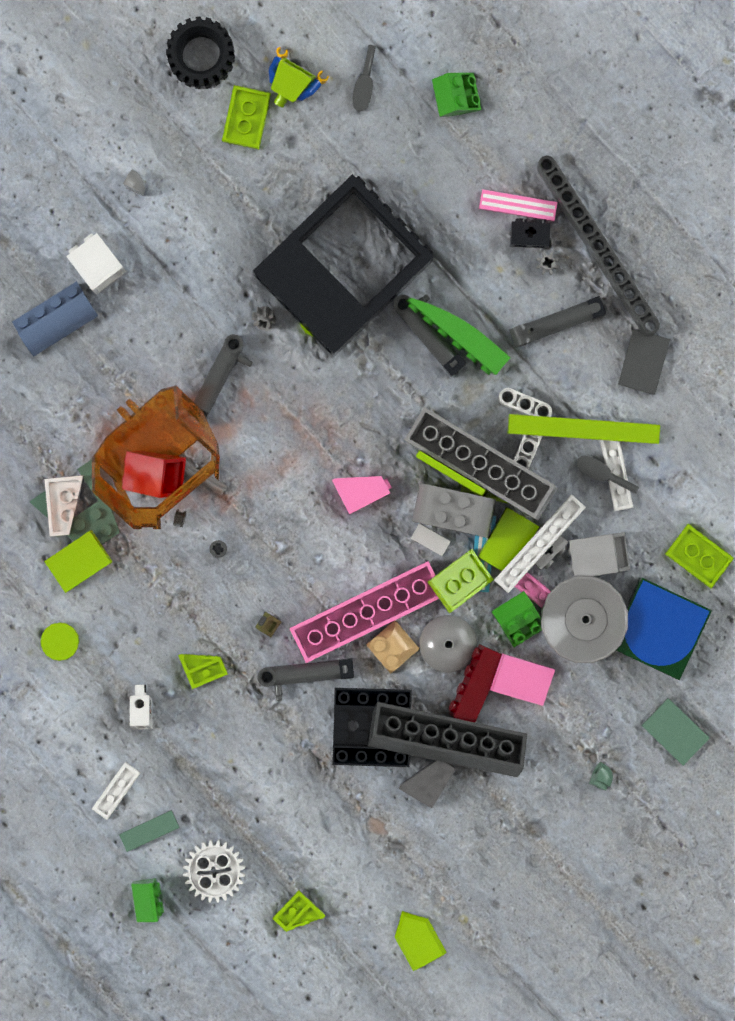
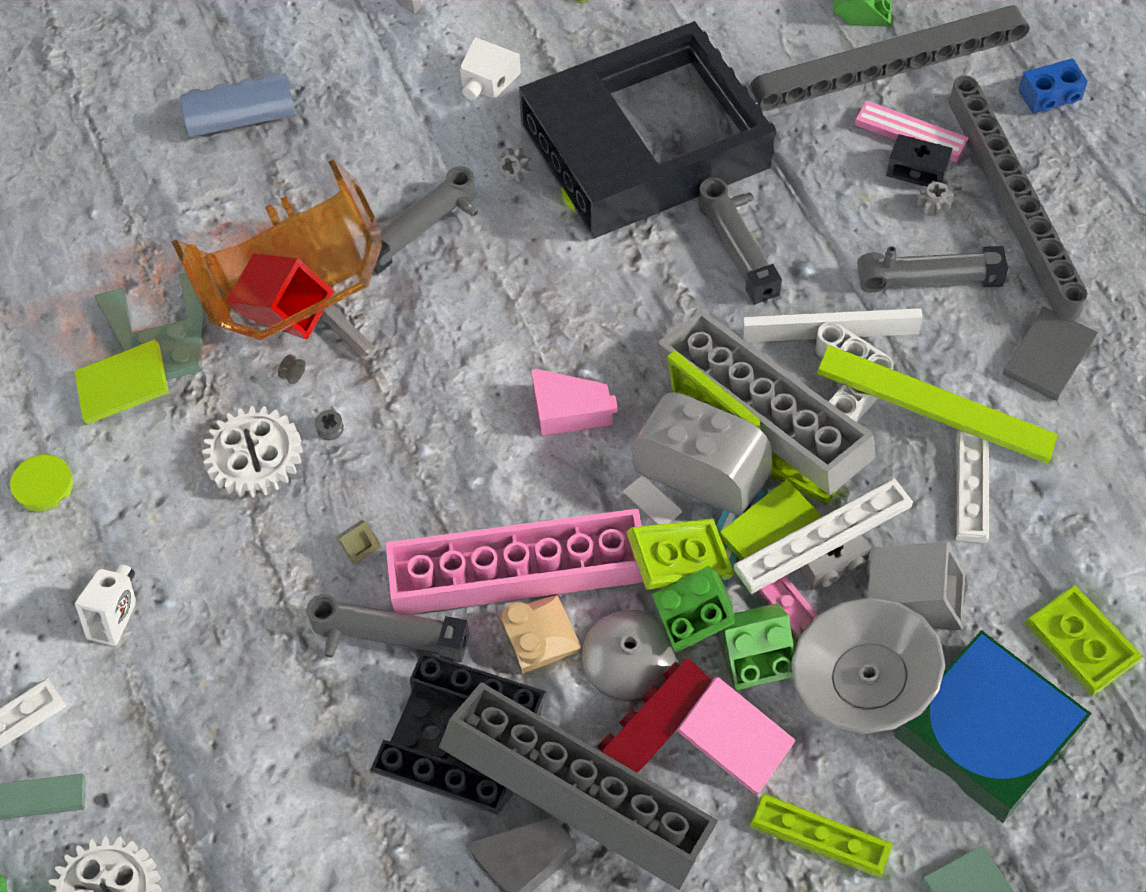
camera: 15 degrees right, 30 degrees down
white wing [44,476,83,537] -> none
white slope [66,233,127,295] -> none
lime wing [178,654,228,689] -> none
bright green slope [406,298,511,375] -> none
dark grey piece [577,456,639,494] -> none
none -> white gear [202,406,303,498]
none -> white torso [460,37,521,100]
none -> bright green slope [652,566,735,652]
none -> white tile [742,308,923,342]
none -> dark grey beam [750,5,1030,111]
none -> lime tile [750,793,893,878]
none -> blue brick [1018,58,1088,114]

